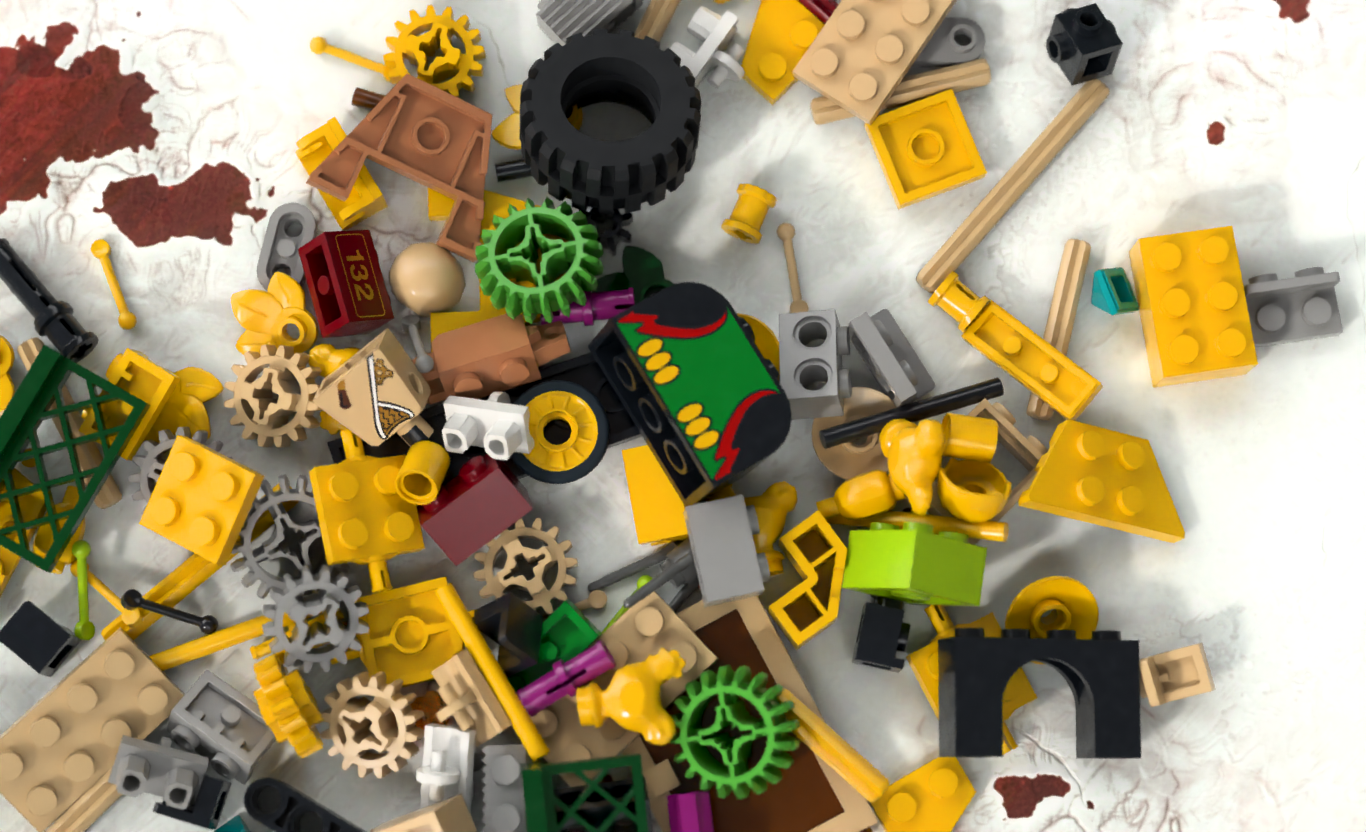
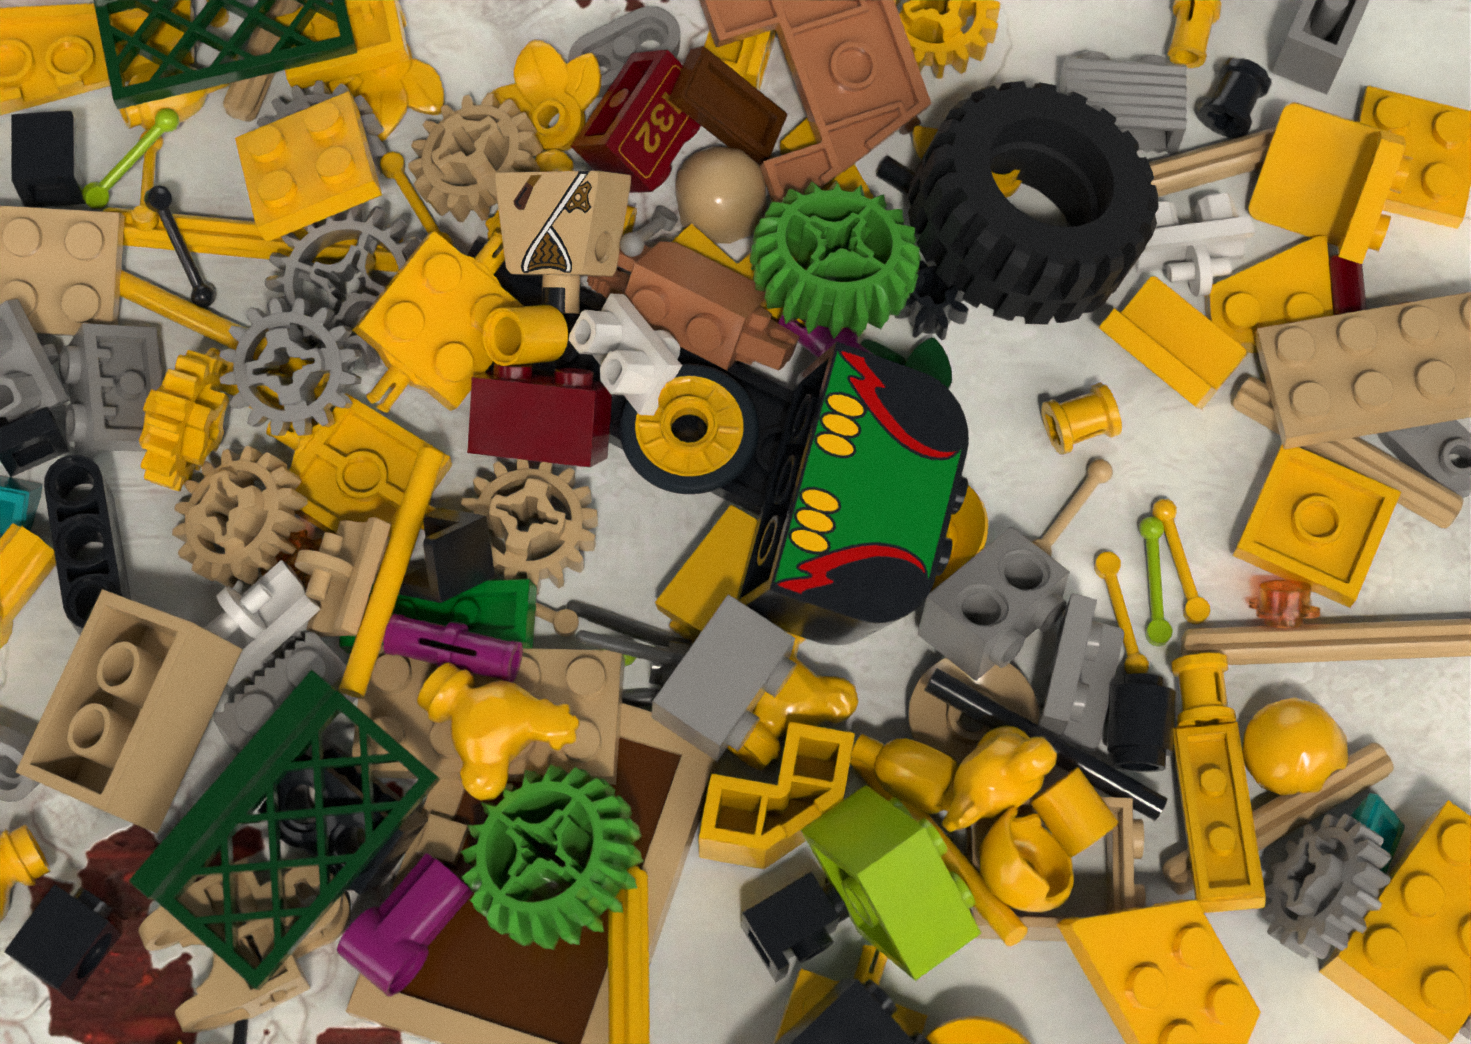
camera: 45 degrees right, 10 degrees down
none -> yellow hinge [380,152,453,246]
none -> reddish brown tile [668,46,788,166]
none -> yellow hinge [1094,552,1149,674]
none -> yellow panel [1098,276,1247,410]
none -> black brick [1107,673,1176,772]
none -> lime hinge [1139,516,1173,647]
none -> yellow hinge [1152,499,1210,625]
none -> yellow hair [1242,697,1348,795]
none -> clear orange plate [1249,580,1320,628]
none -> light grey gear [1261,814,1391,959]

